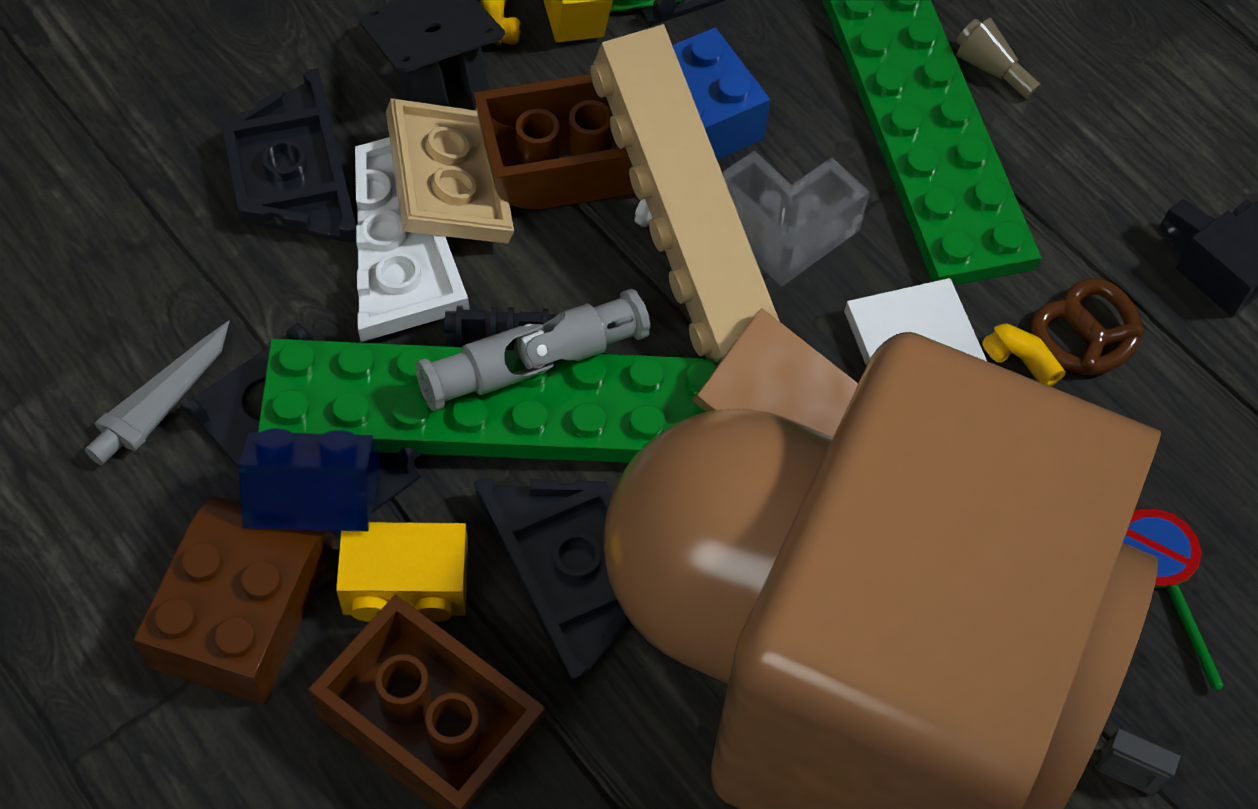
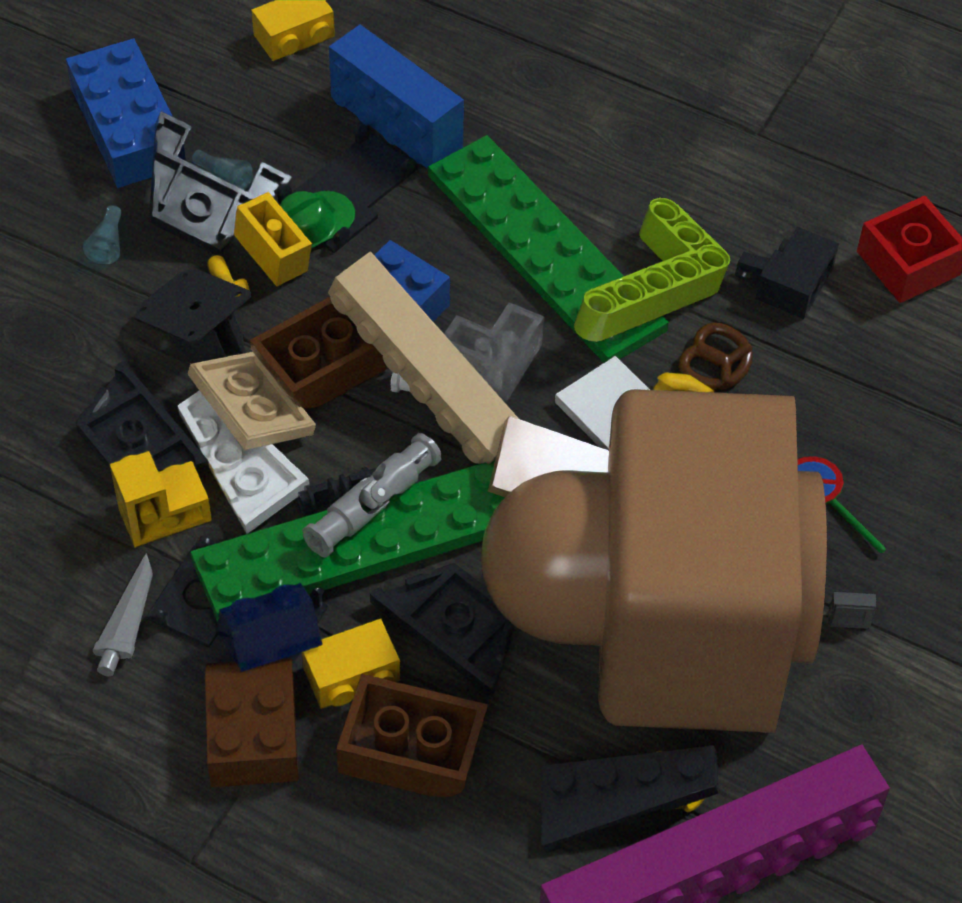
camera: 20 degrees left, 5 degrees down
dark tan cone [955,17,1041,99] -> none
none -> yellow brick [110,451,212,547]
none -> lime beam [574,198,730,342]

